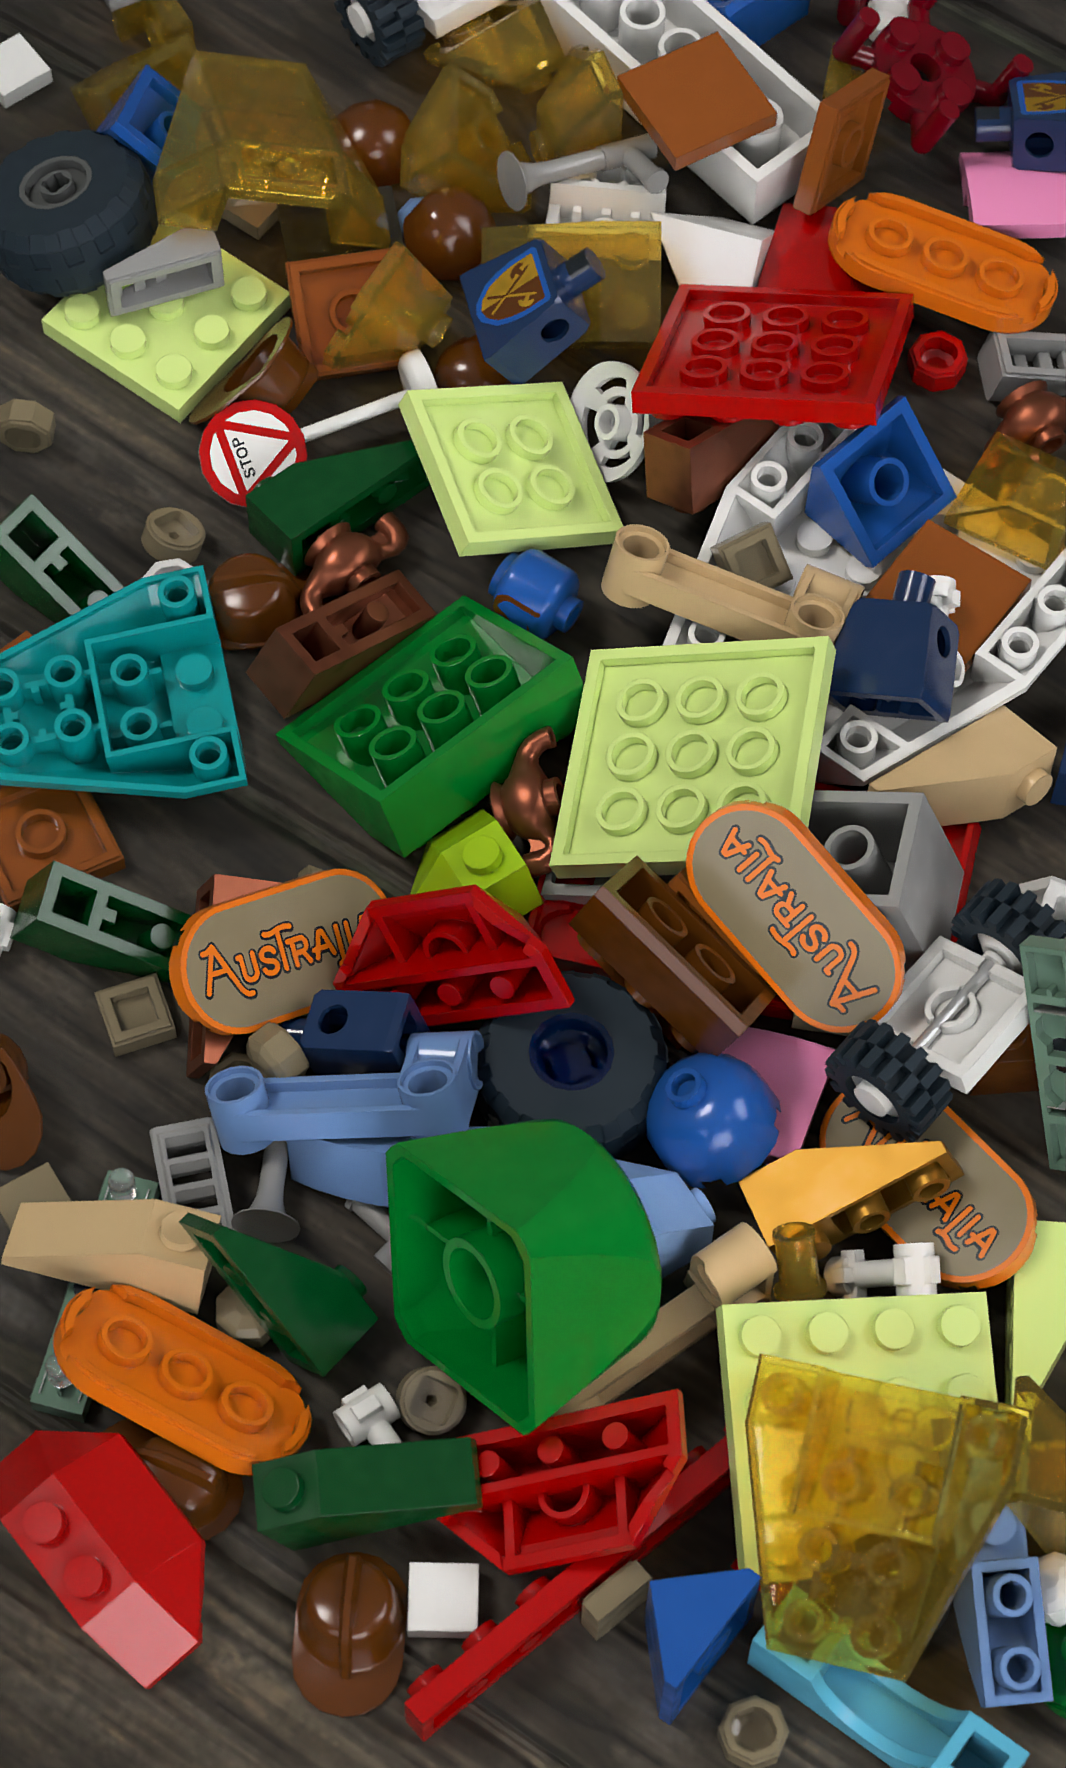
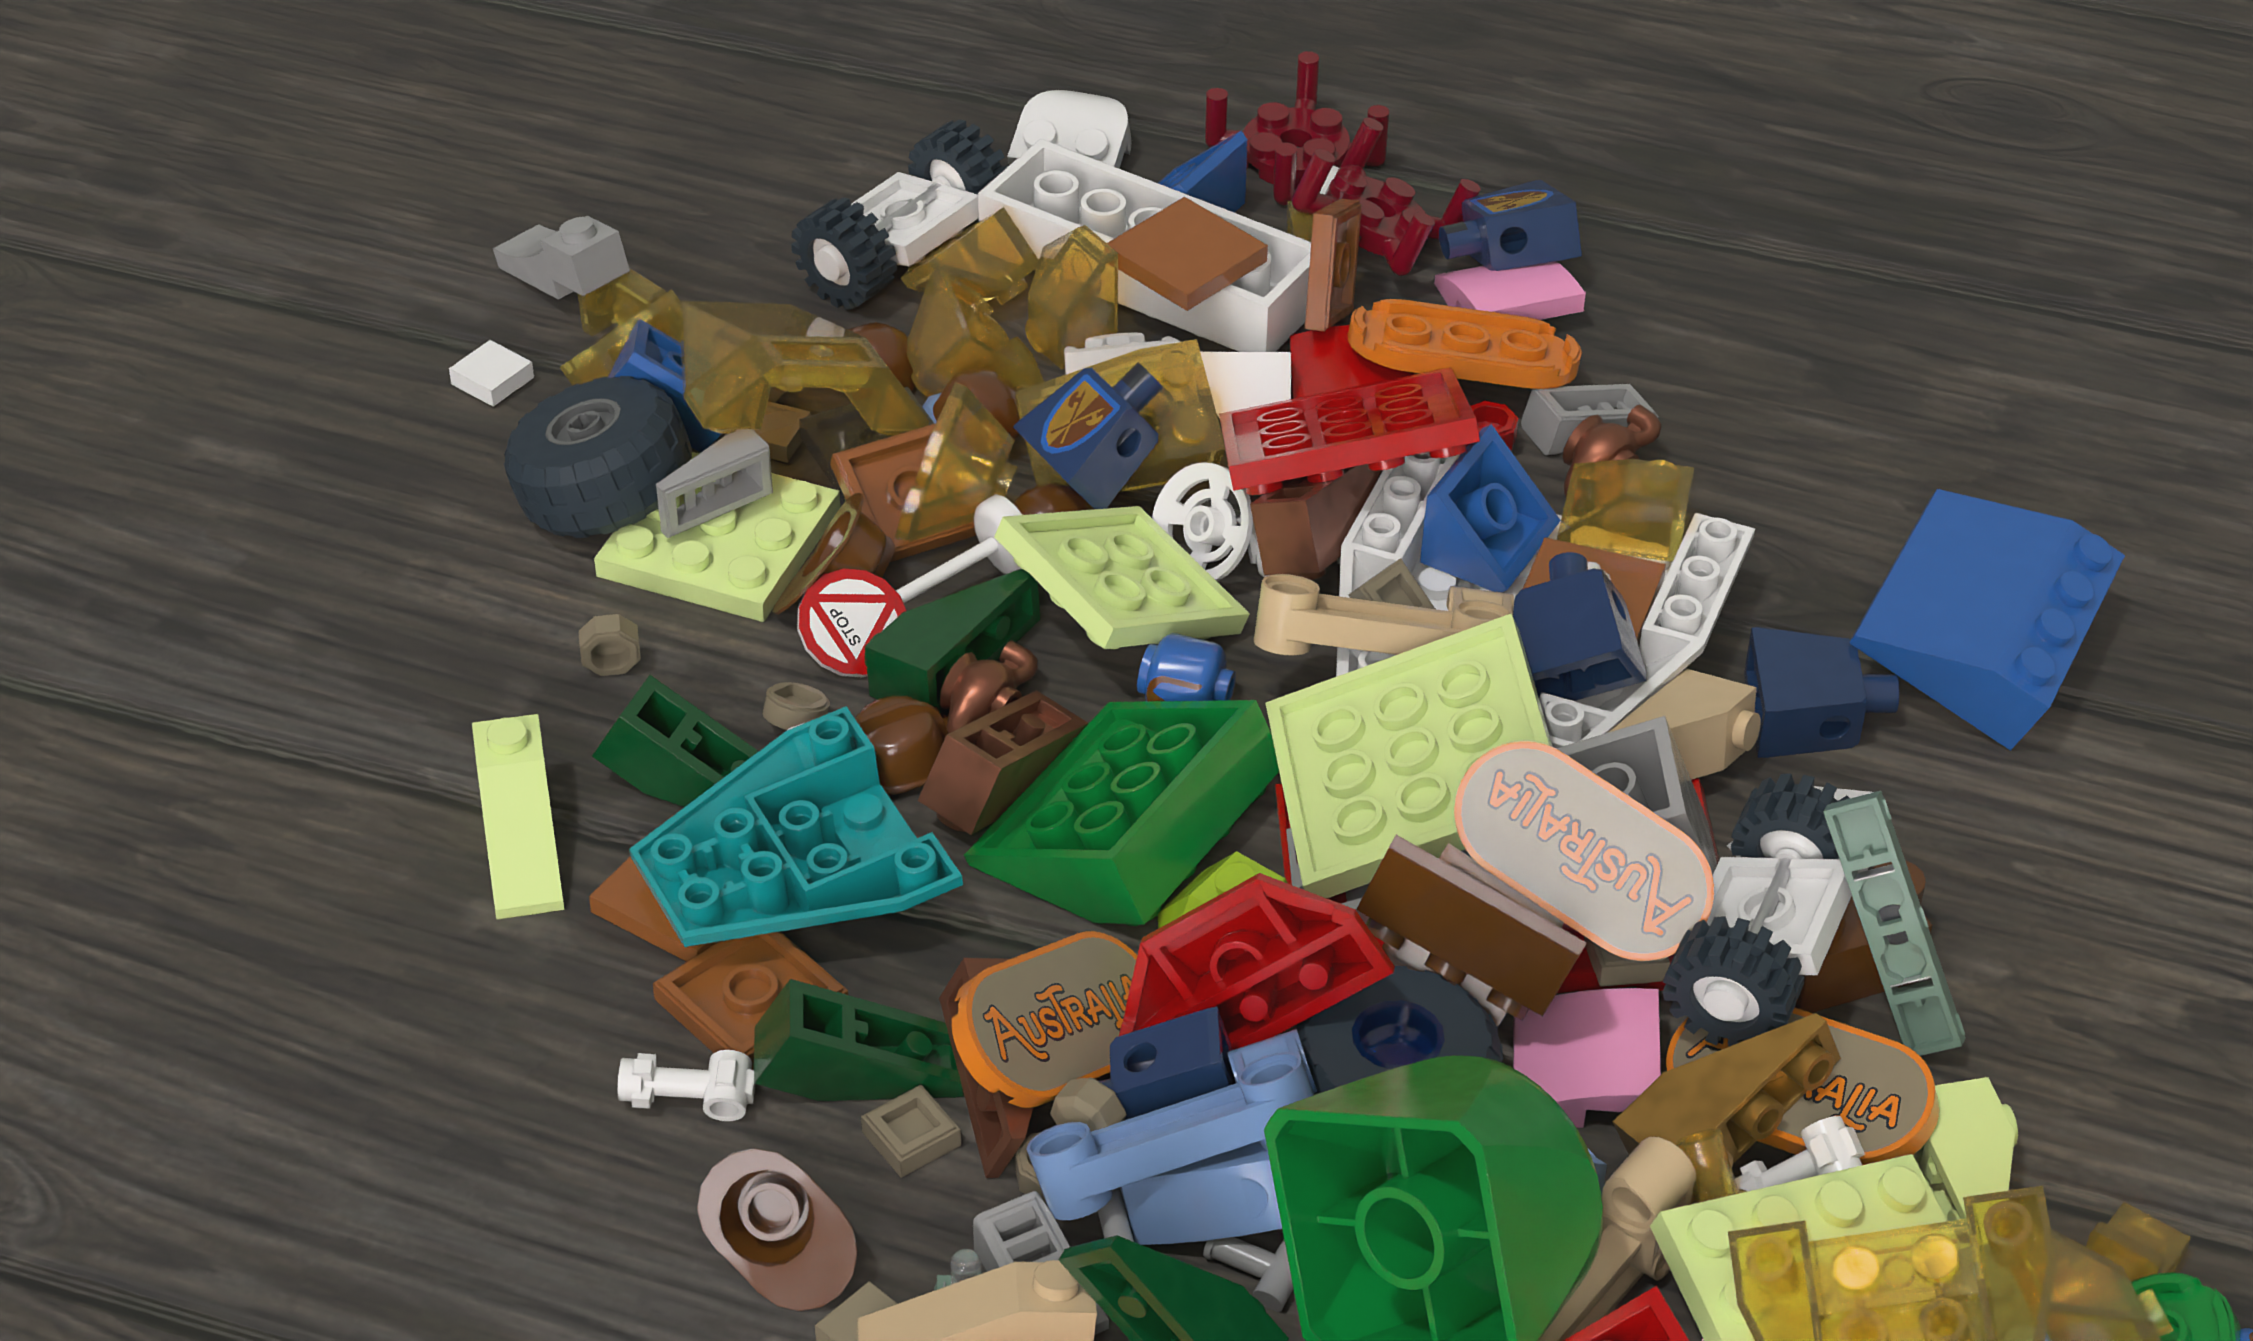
camera: 15 degrees left, 20 degrees down
copper piece [490,726,564,878] -> none
light grey piece [497,133,669,212] -> none
blue cylinder [646,1053,781,1188] -> none

